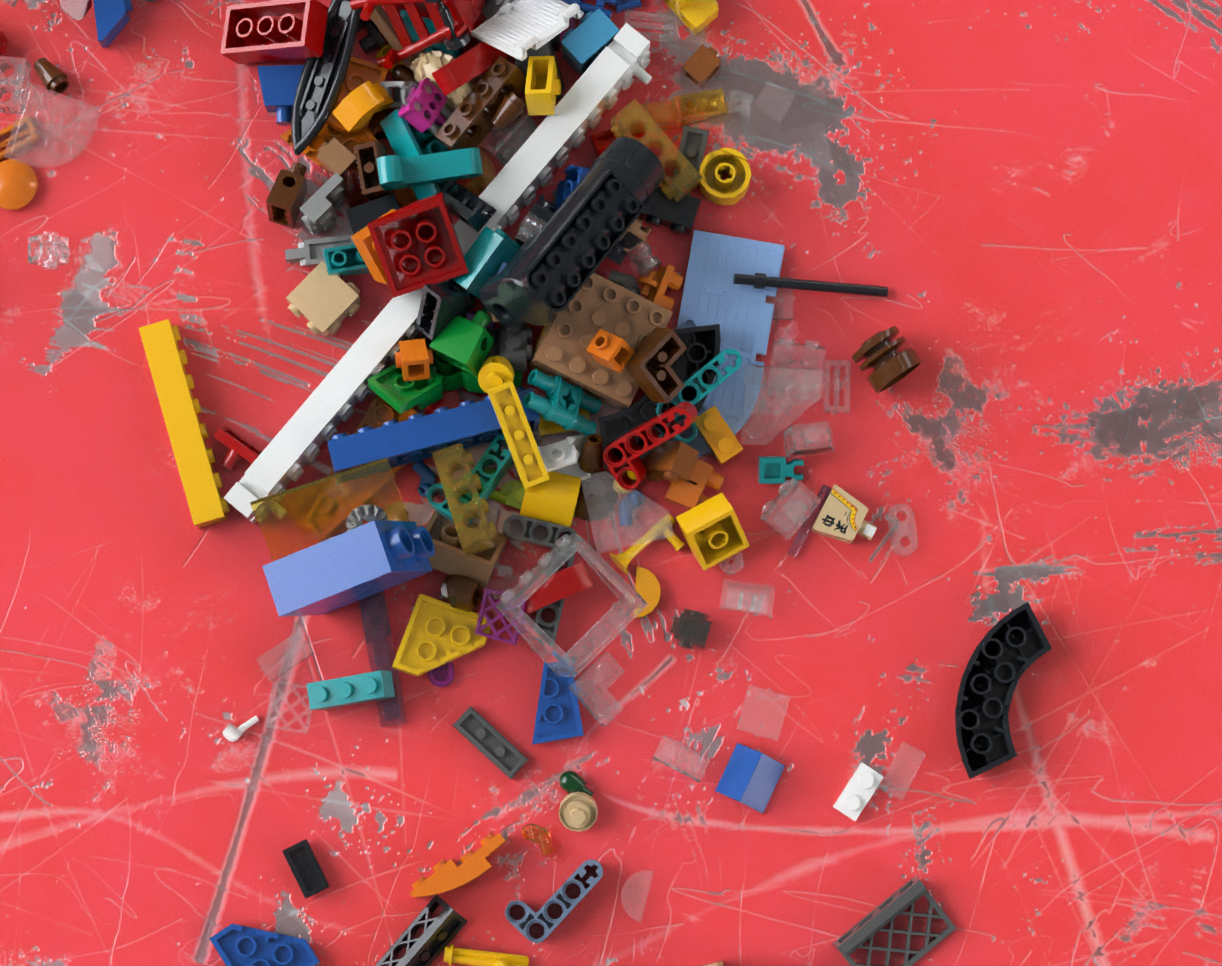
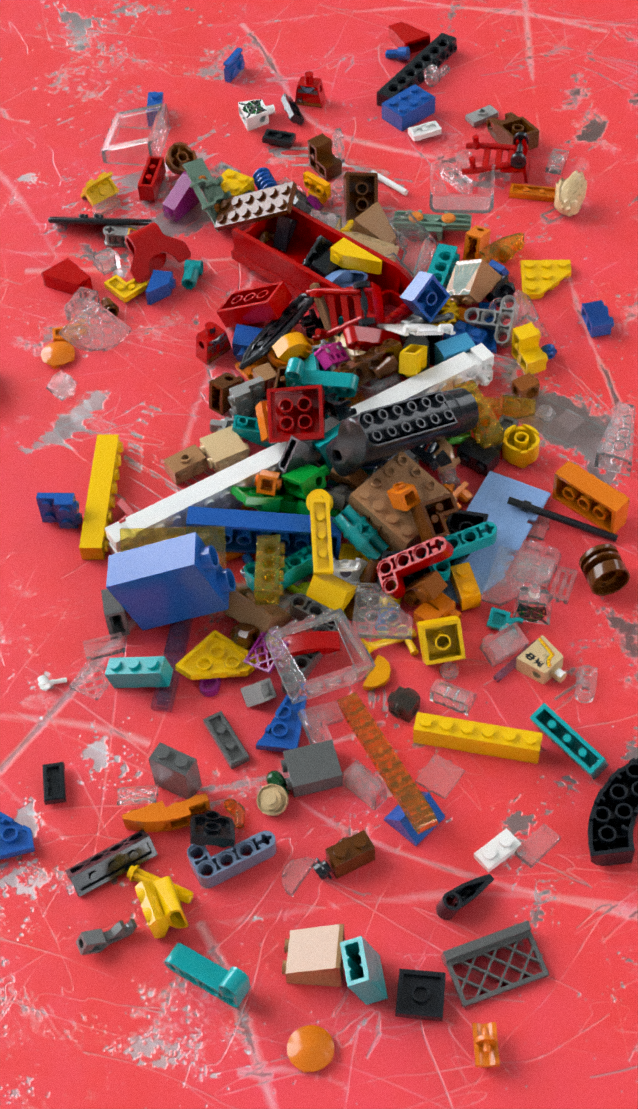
camera: 20 degrees right, 30 degrees down
none -> blue plate [36,493,82,529]
none -> dark grey slope [101,589,130,638]
none -> yellow plate [104,275,149,303]
none -> clear window [117,785,159,805]
none -> dark grey brick [149,742,202,800]
none -> medium nougat brick [164,444,208,485]
none -> black plate [190,811,235,848]
none -> red torso [196,322,232,365]
none -> light grey panel [240,678,277,707]
none -> dark grey brick [280,740,343,798]
none -> black plate [313,857,332,880]
none -> reddish brown brick [325,830,375,879]
none -> clear orange beam [336,692,438,834]
none -> yellow brick [413,712,543,764]
none -> black piece [436,874,494,920]
none -> teal brick [530,703,609,780]
none -> orange brick [552,460,630,534]
none -> clear wedge [594,402,636,477]

